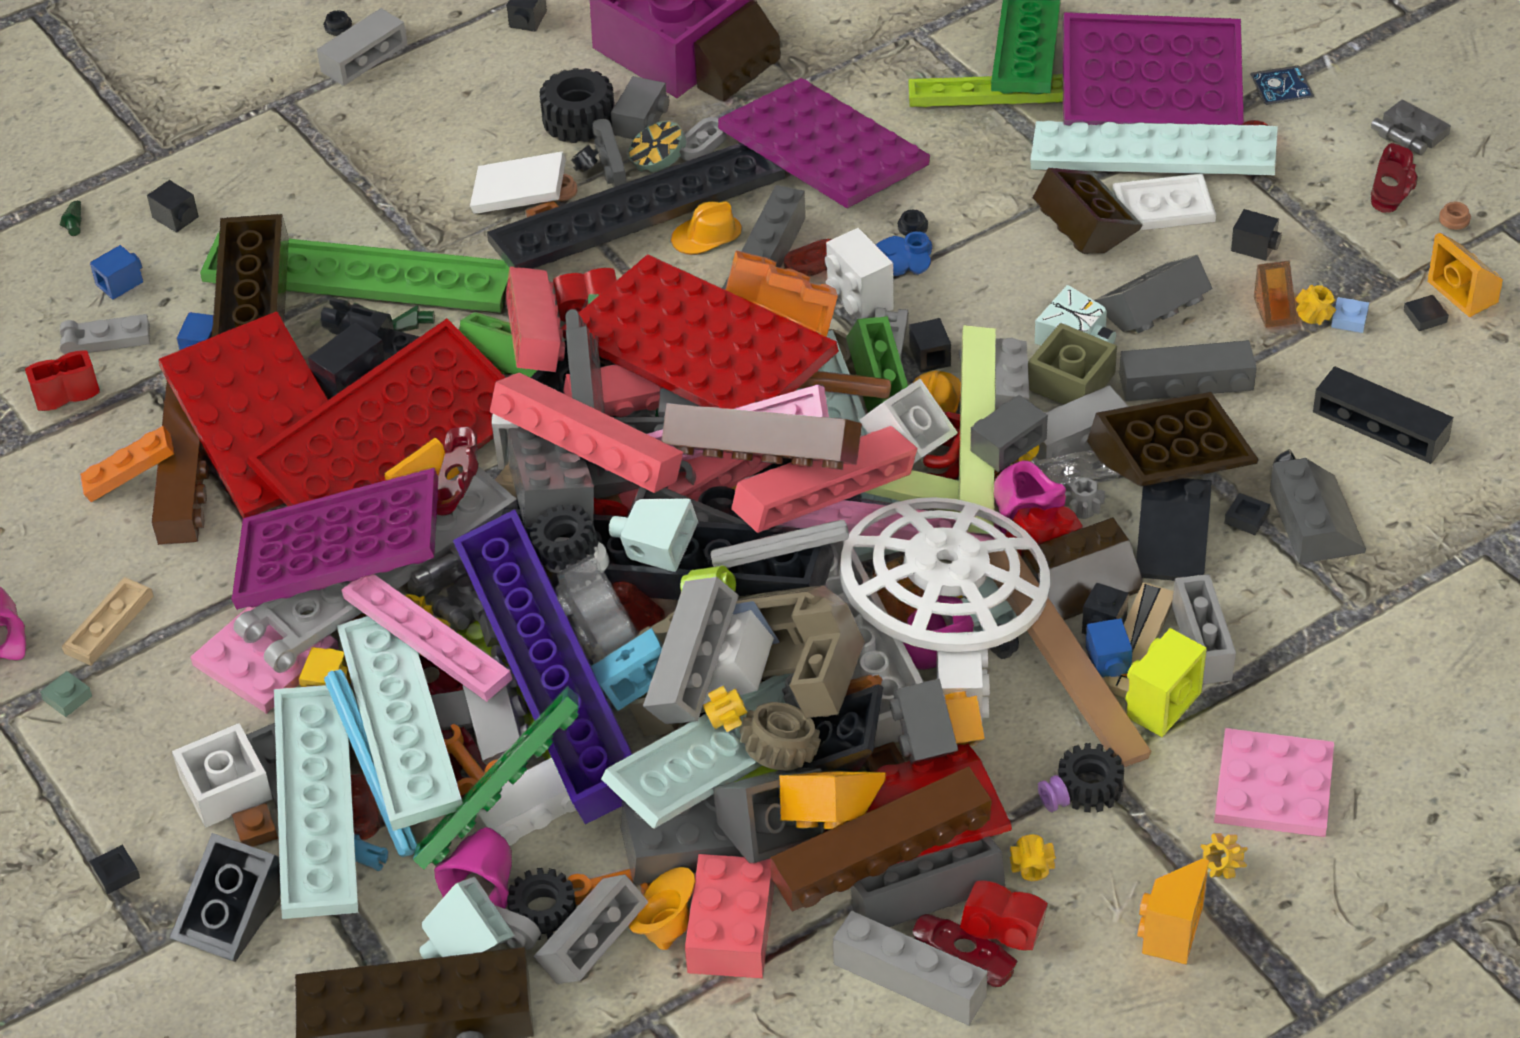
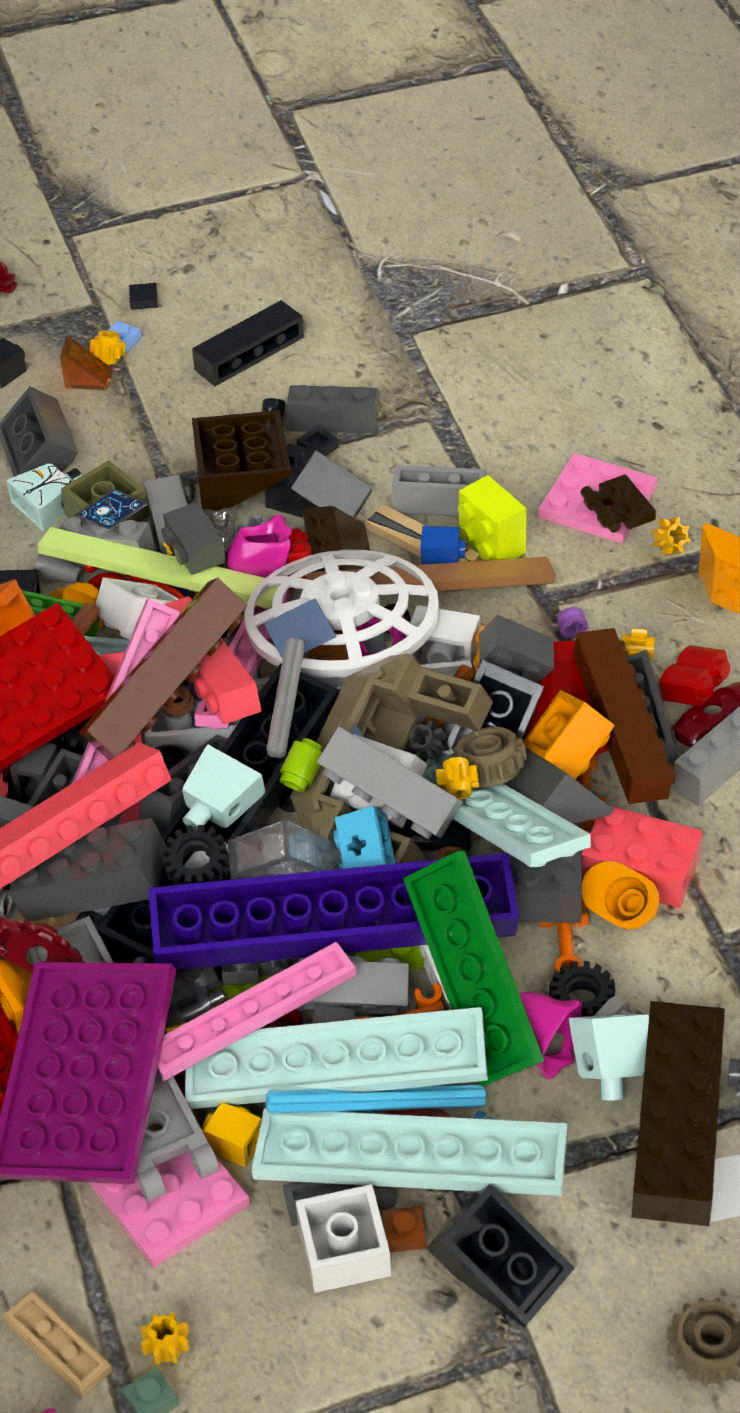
camera: 75 degrees left, 0 degrees up
black plate [89,844,141,895] -> none
light grey brick [533,875,648,984] -> none
black tyre [1058,743,1124,813] -> none
black brick [1082,582,1129,635] -> none
dark grey brick [1119,340,1257,401] -> none
light orange slope [1427,233,1503,317] -> none
nougat plate [1439,201,1471,230] -> none
none -> sticker [75,489,148,530]
none -> yellow gear [140,1312,190,1365]
none -> sand blue sticker [264,598,336,659]
none -> dark brown plate [580,474,656,533]

